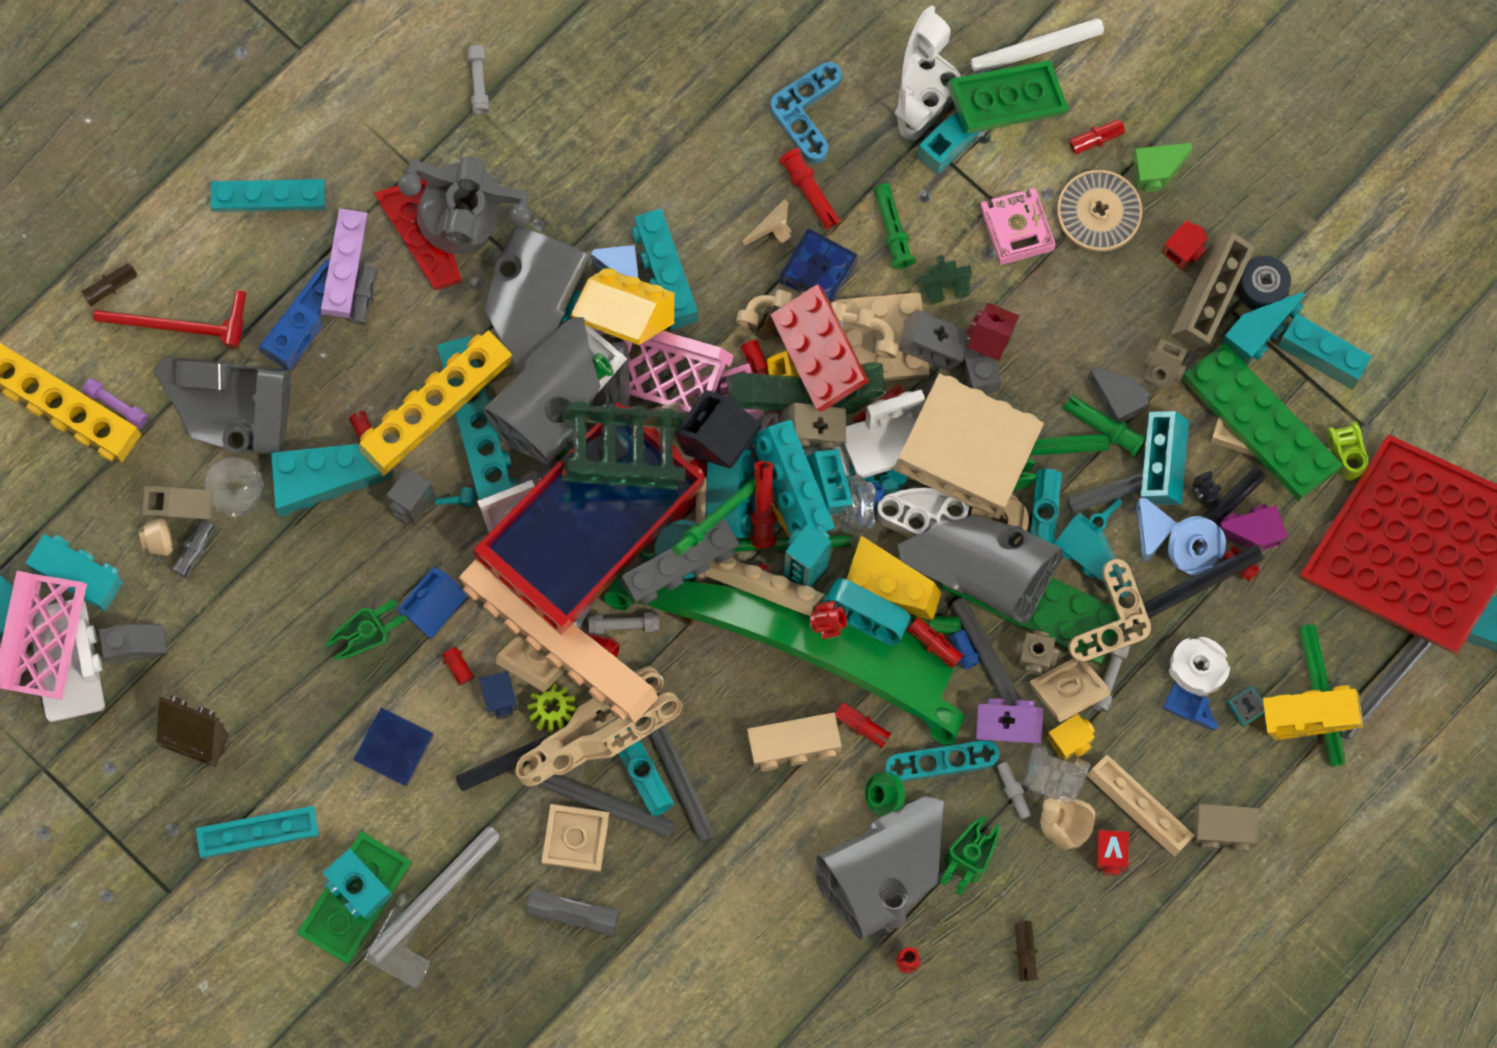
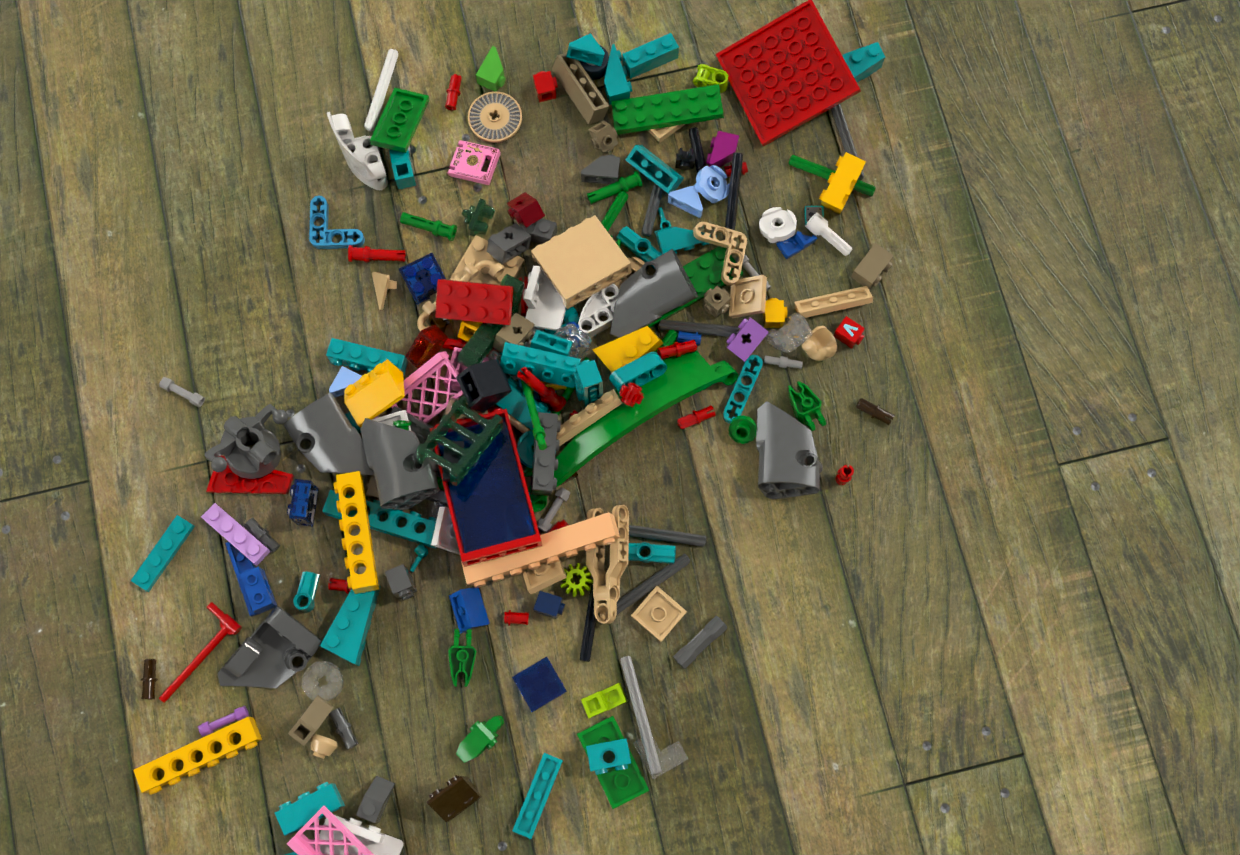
camera: 55 degrees left, 0 degrees up
tan brick [747,712,842,771] -> none
none -> clear blue piece [287,479,319,527]
none -> teal piece [293,571,320,613]
none -> clear red brick [405,325,448,369]
none -> green hinge [456,715,504,763]
none -> teal slope [566,33,605,66]
none -> lime slope [581,683,628,718]
none -> white piece [805,212,852,256]

